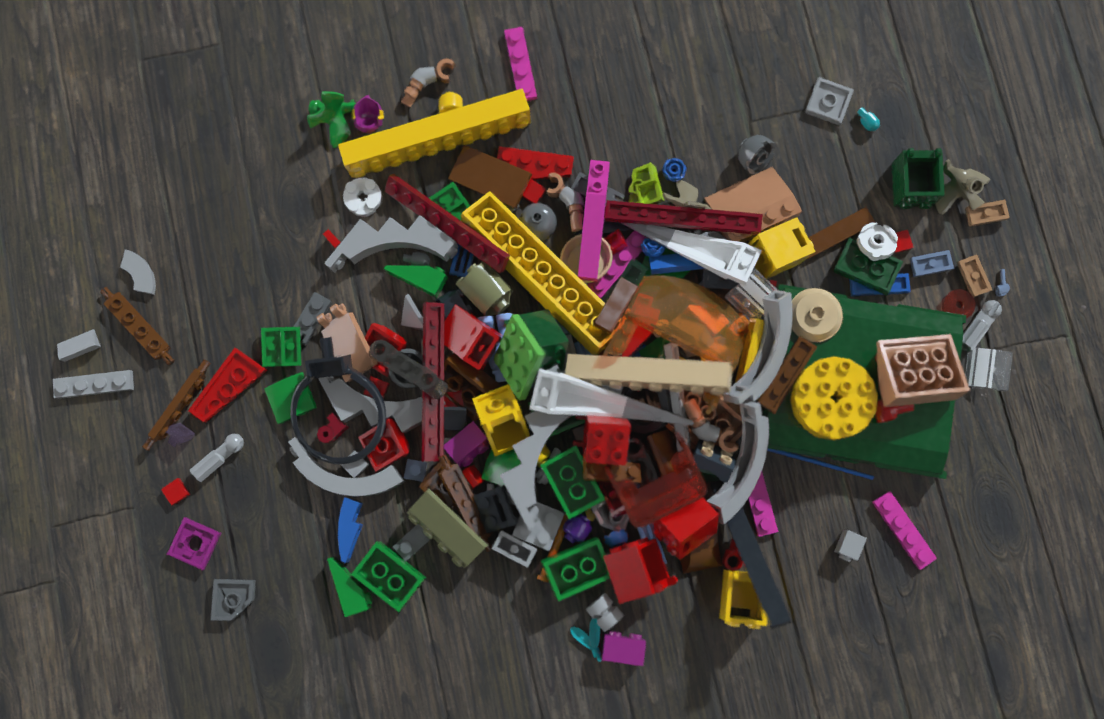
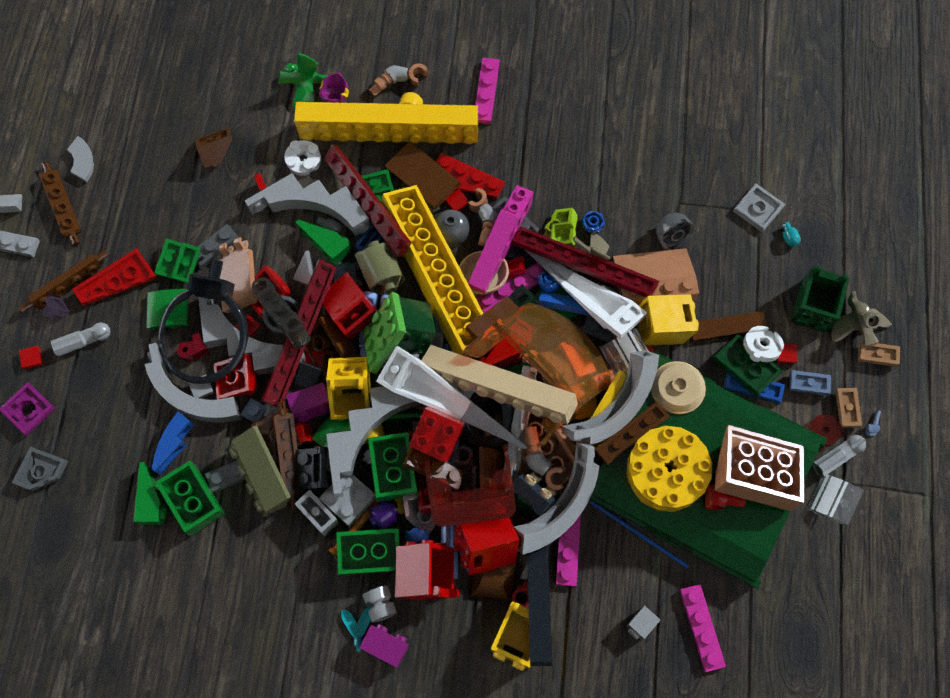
camera: 15 degrees right, 10 degrees down
none -> reddish brown slope [195,128,232,168]

